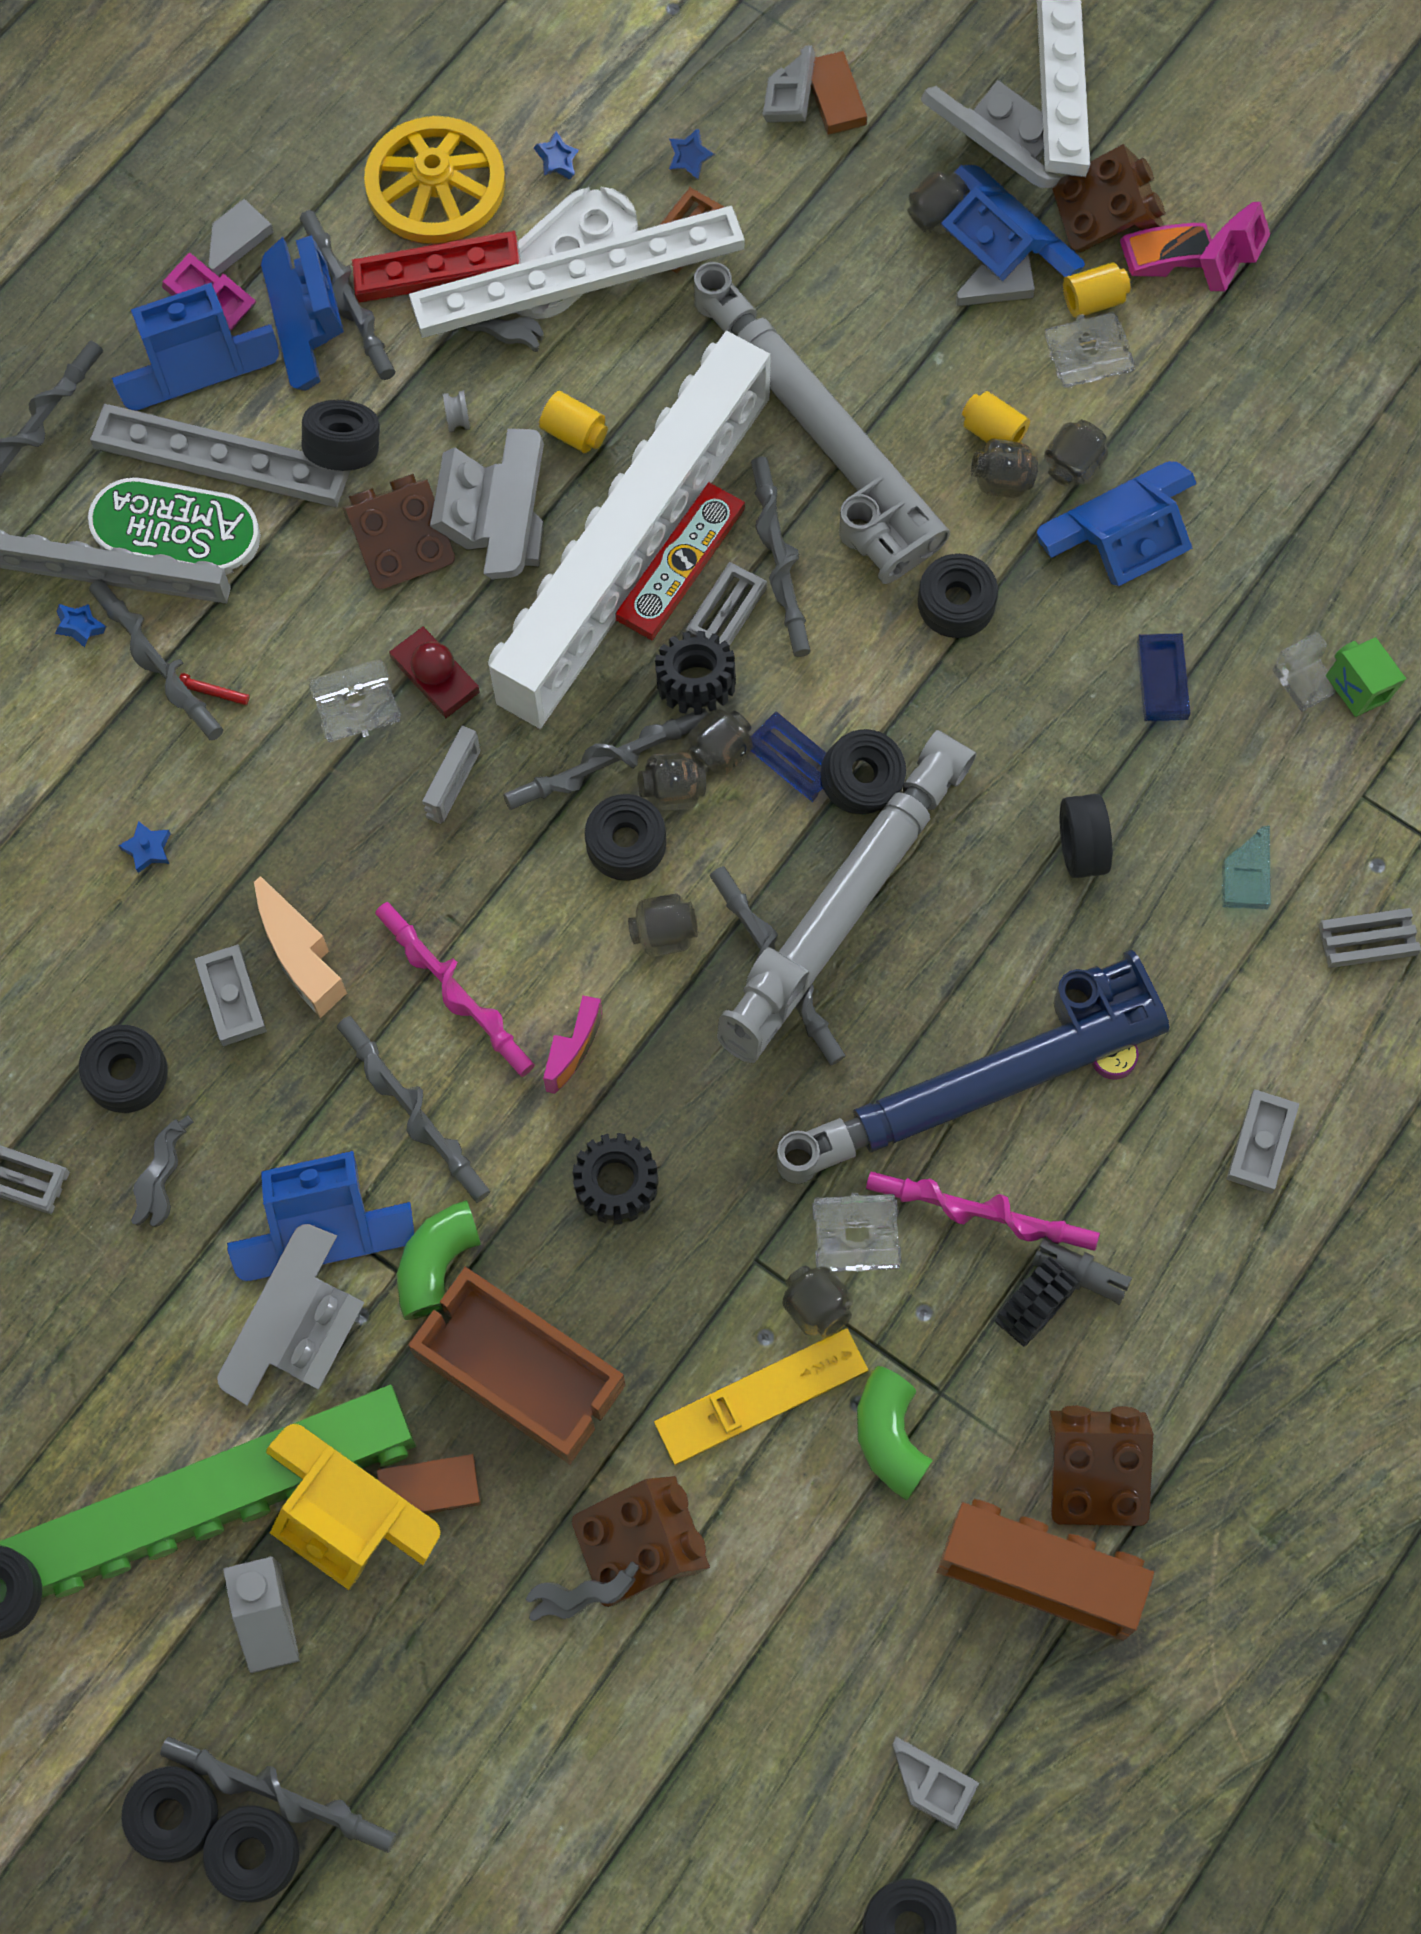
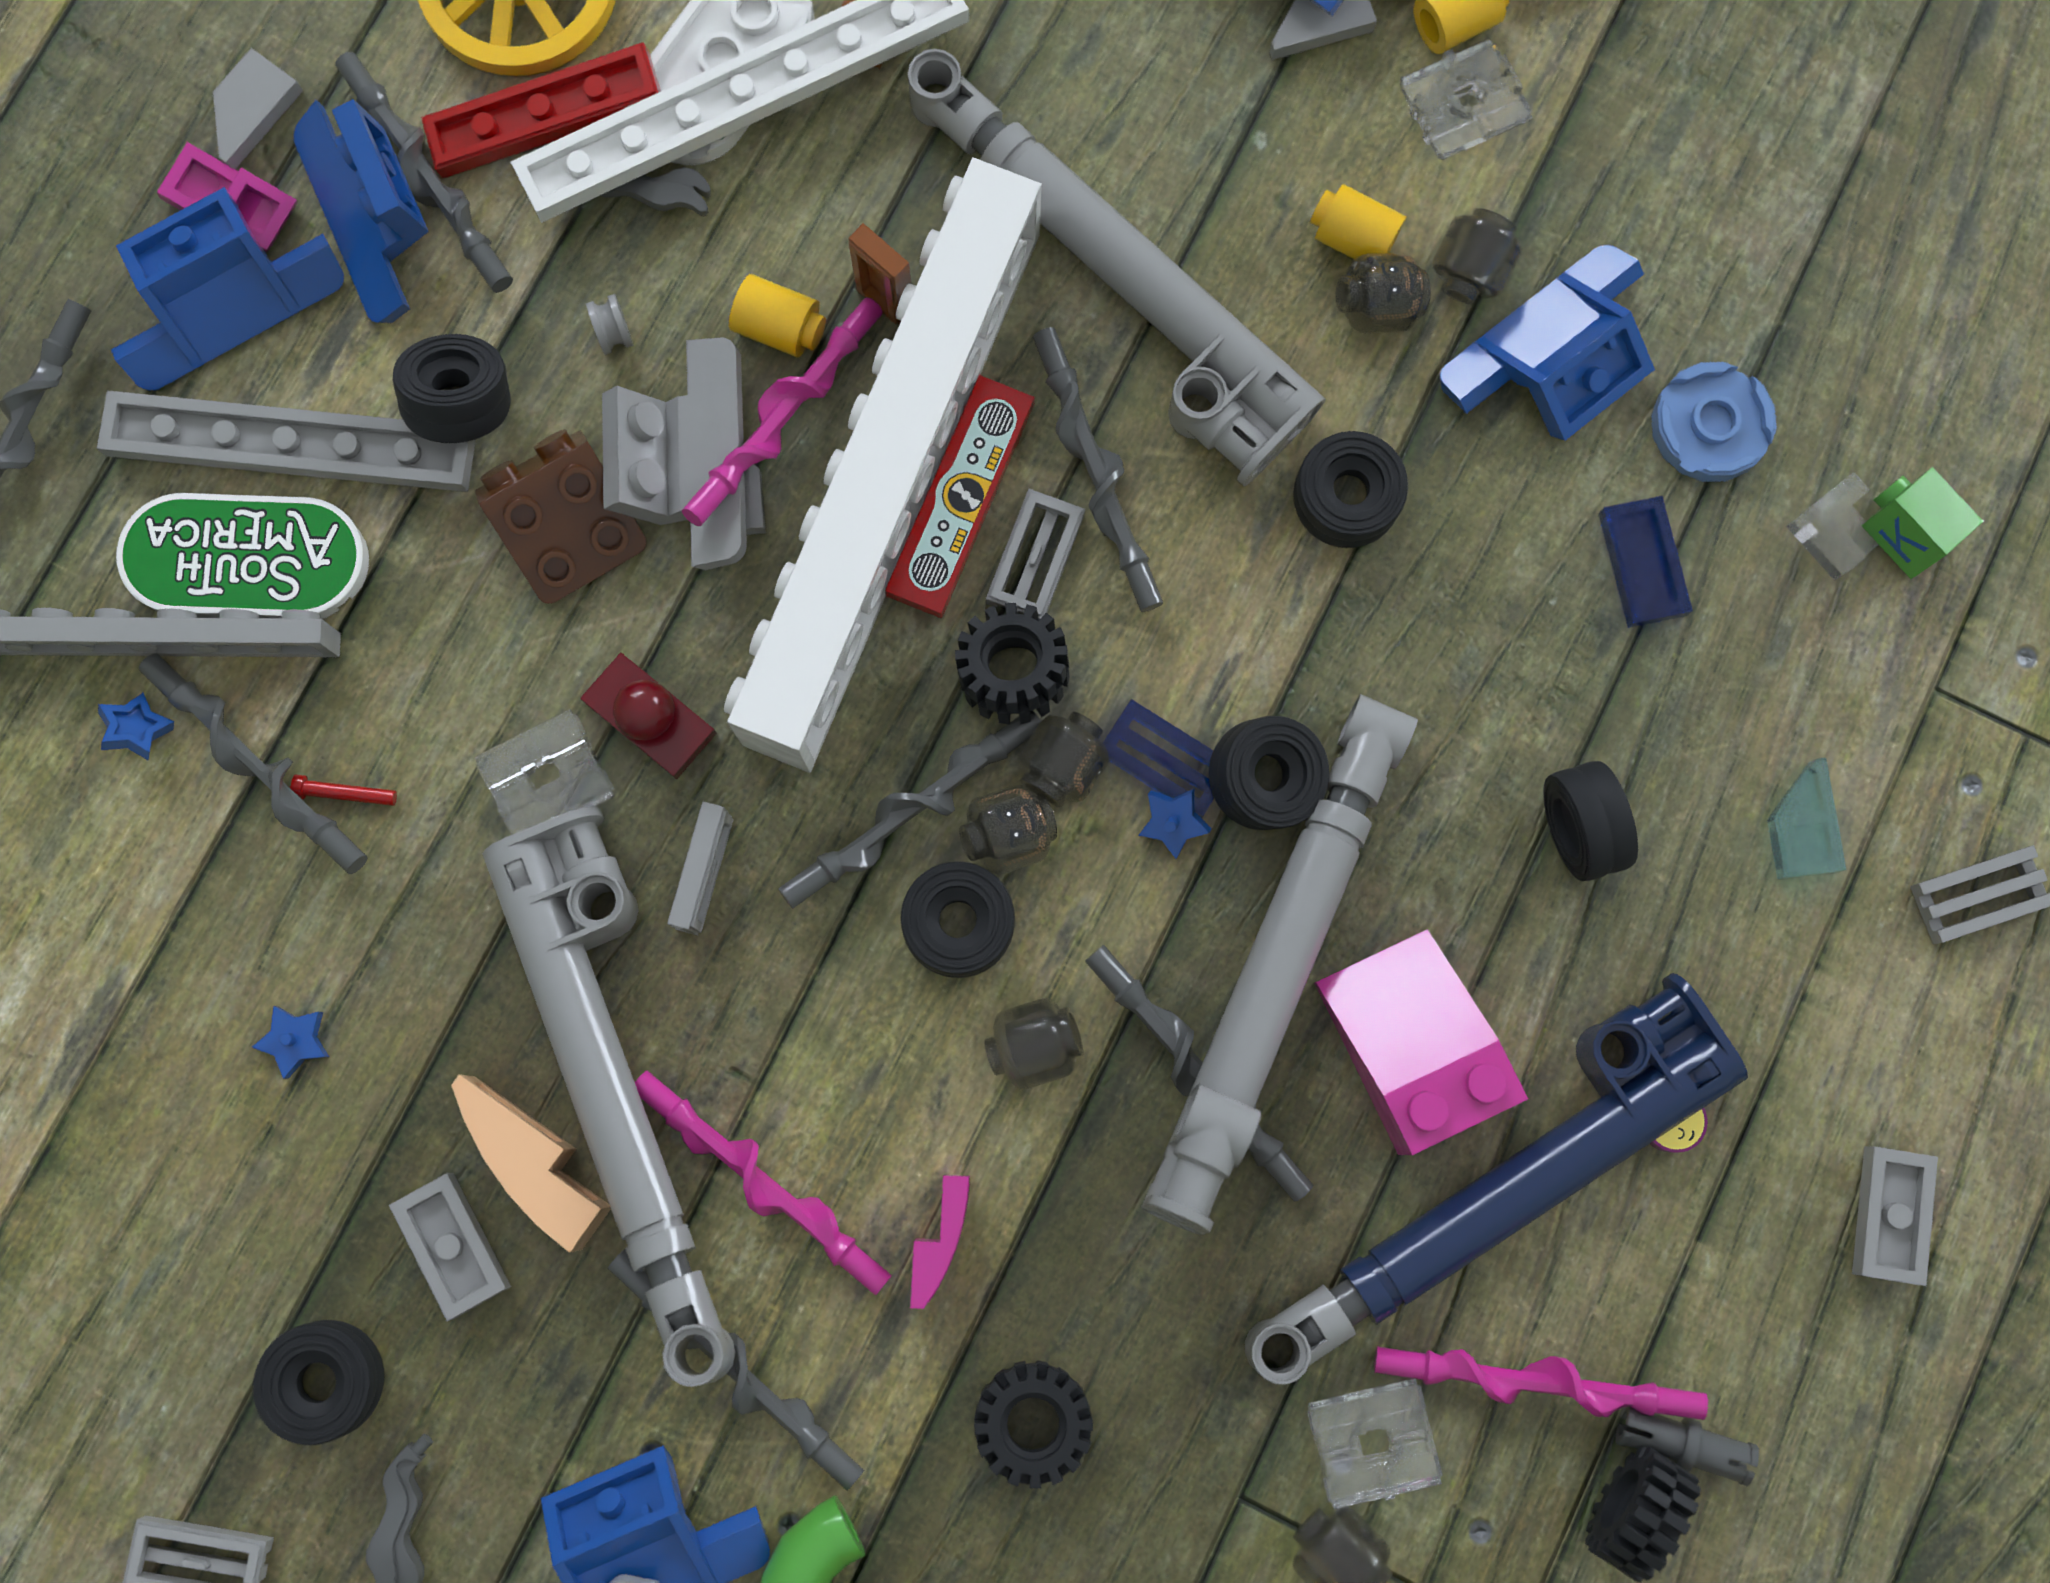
camera: 15 degrees left, 10 degrees up
none -> light grey piece [482,807,735,1387]
none -> dark pink piece [682,298,882,526]
none -> dark orange tile [848,223,911,325]
none -> blue piece [1138,788,1212,859]
none -> slope [1314,929,1528,1155]
none -> medium blue tile [1651,362,1777,482]

